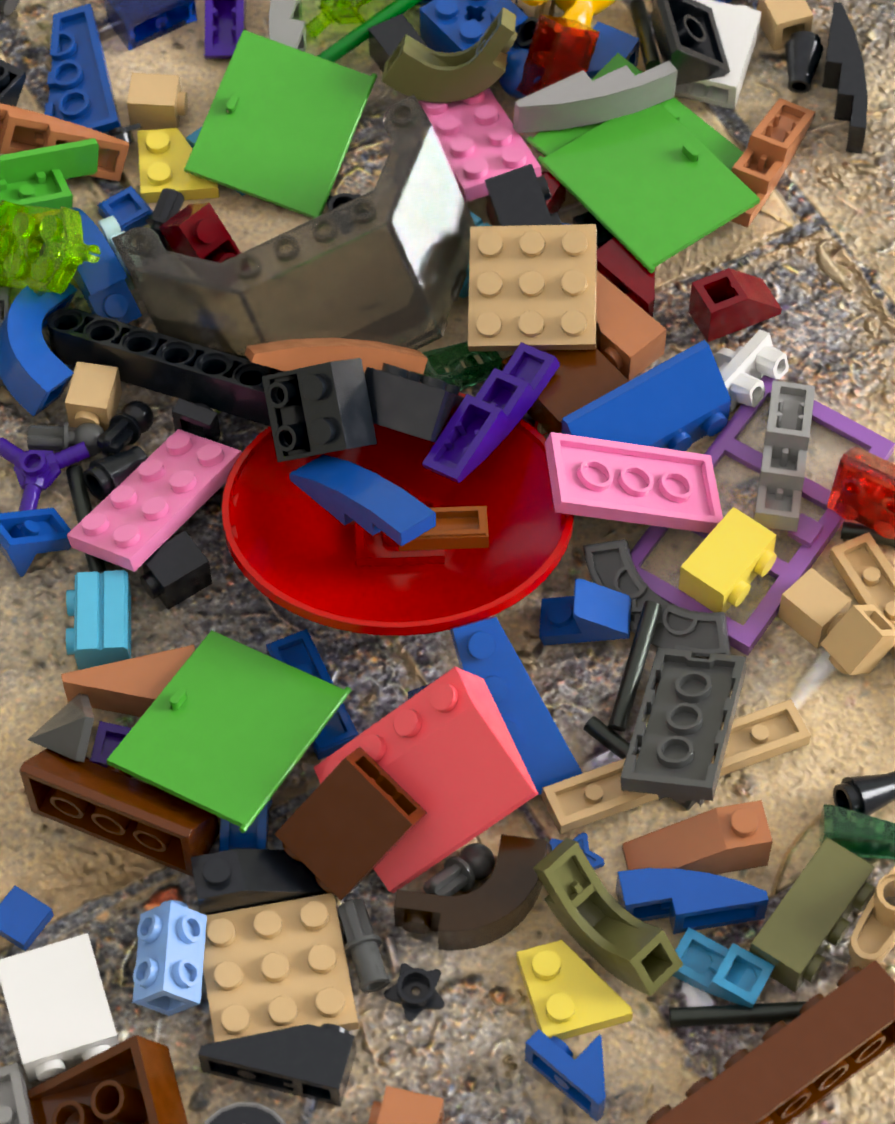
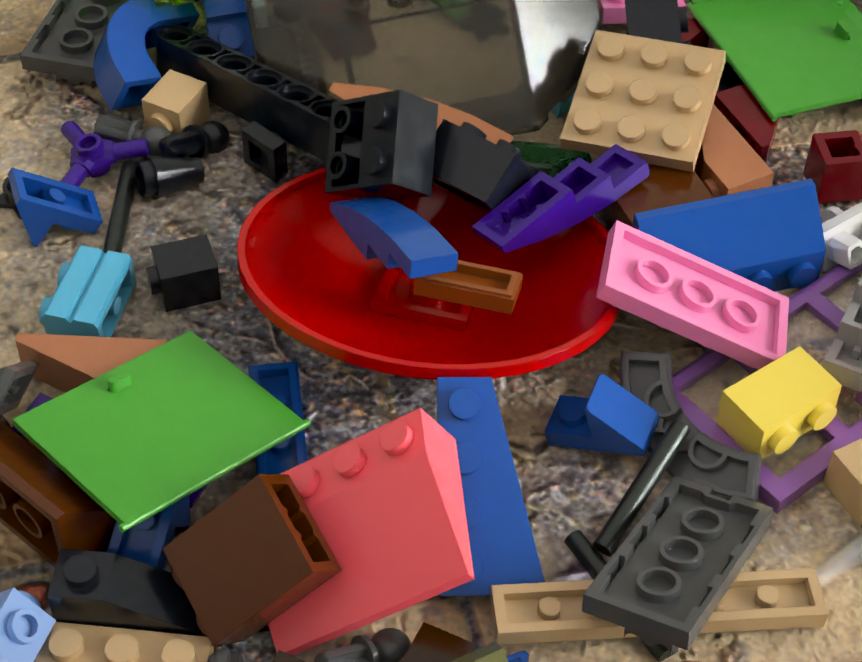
camera: 15 degrees right, 10 degrees down
bright pink plate [67,429,242,572] -> none

